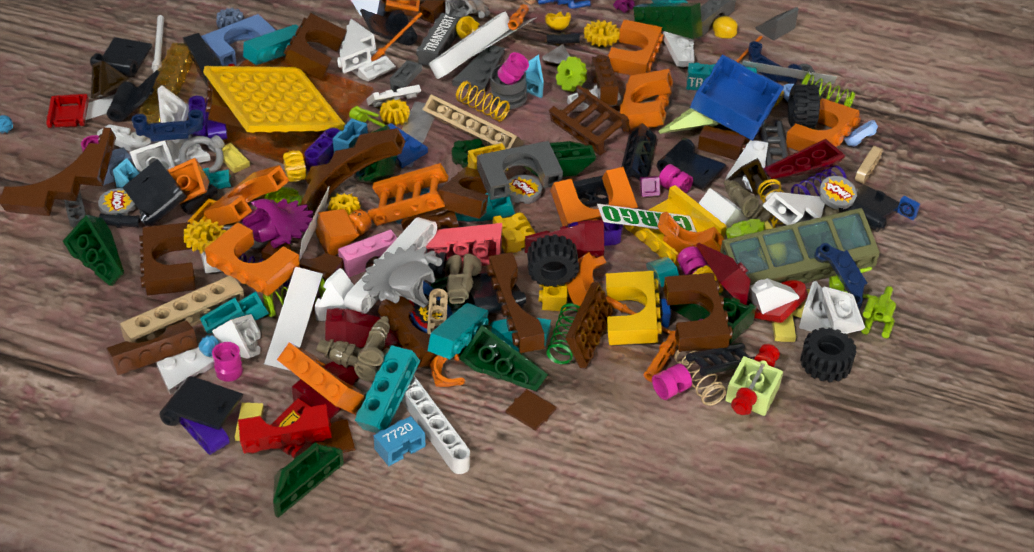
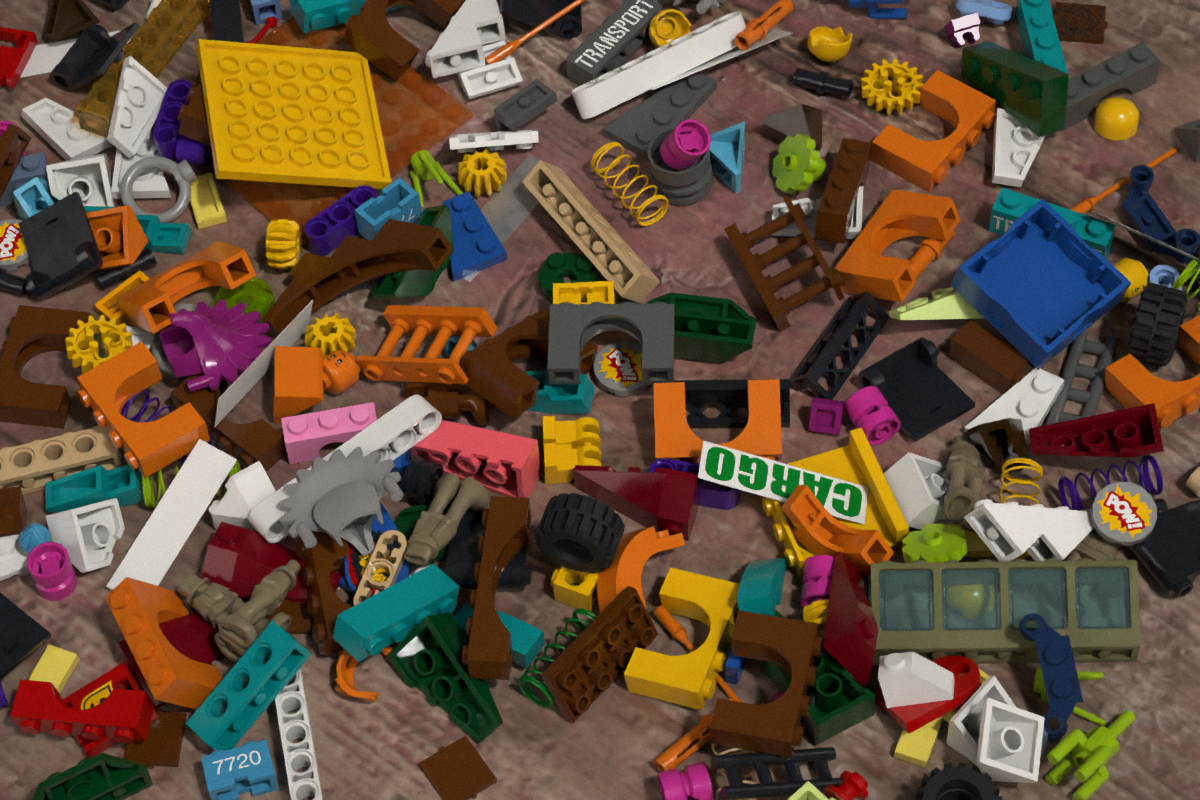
camera: 25 degrees right, 10 degrees up
dark blue plate [132,109,204,142] -> none

